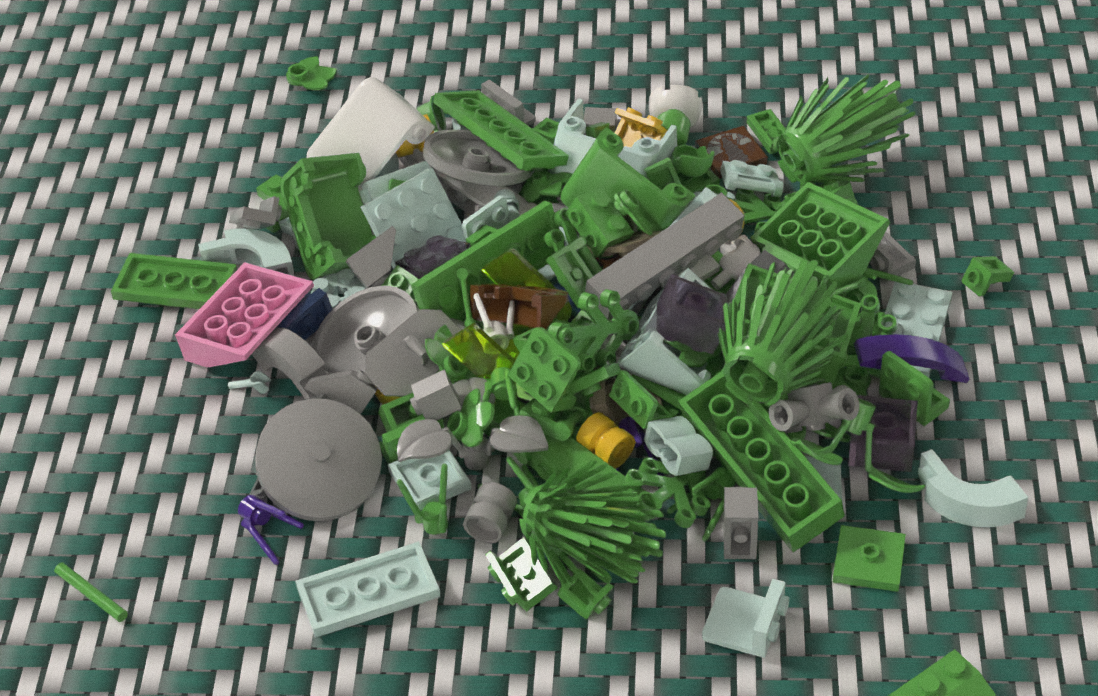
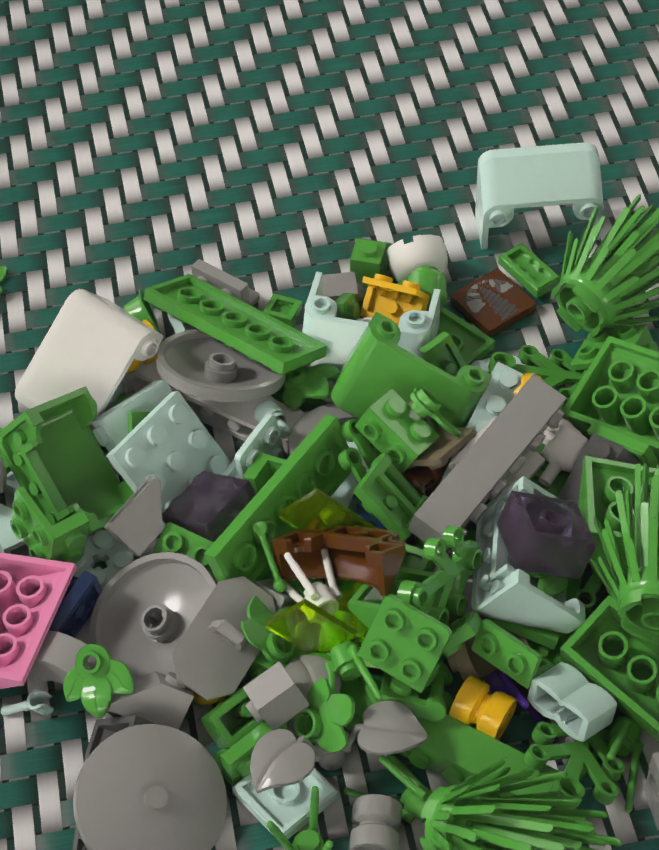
camera: 15 degrees left, 5 degrees up
bright green hair [671,145,715,178] -> none
light aqua plate [720,160,783,198] -> none
none -> bright green bracket [10,486,90,564]
none -> bright green plate [63,644,134,718]
none -> bright green slope [350,238,393,288]
none -> light aqua windscreen [475,142,604,250]

